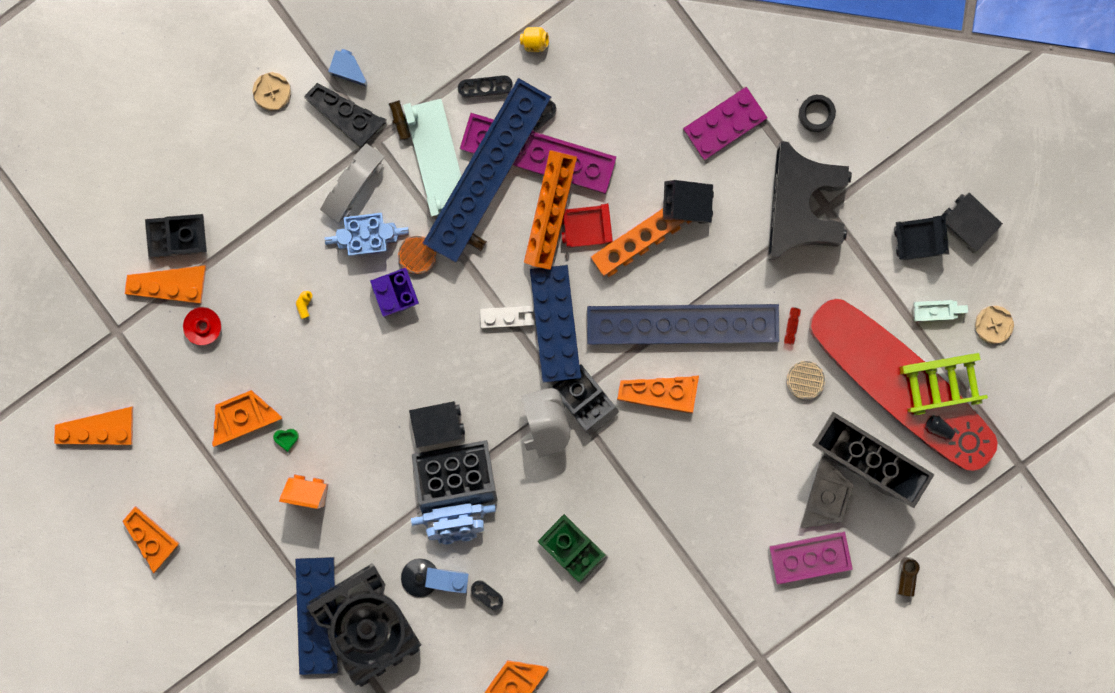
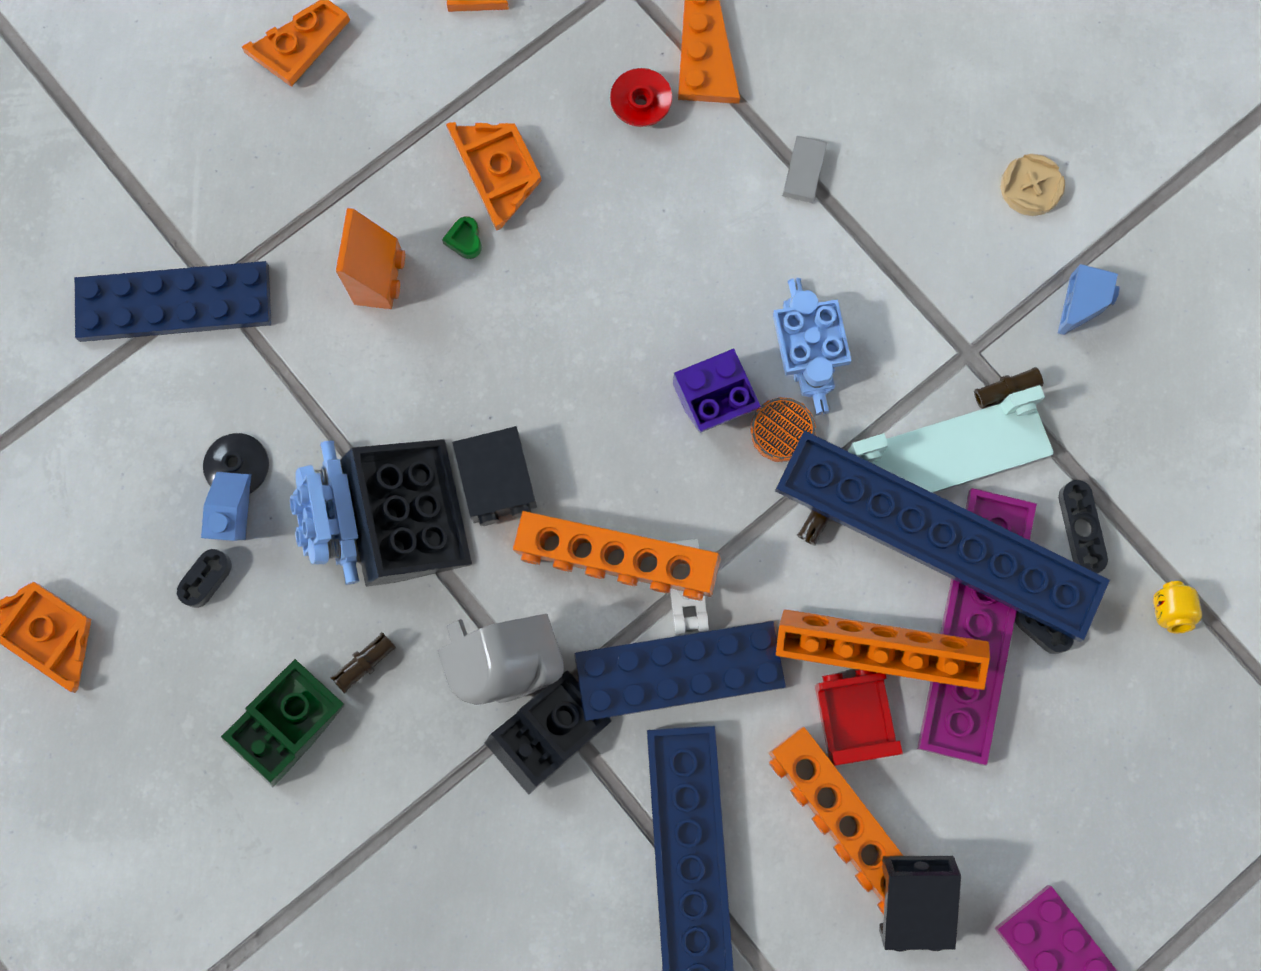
camera: 85 degrees right, 10 degrees down
black slope [145,214,207,259] -> none
yellow arm [295,291,313,319] -> none
black wing [304,83,387,148] -> none
black brick [306,563,422,687] -> none
light grey brick [320,144,385,223] -> none
orange wing [617,375,699,414] -> none
none -> dark brown pin [330,632,396,694]
none -> orange brick [513,511,721,601]
none -> light grey tile [782,136,827,203]

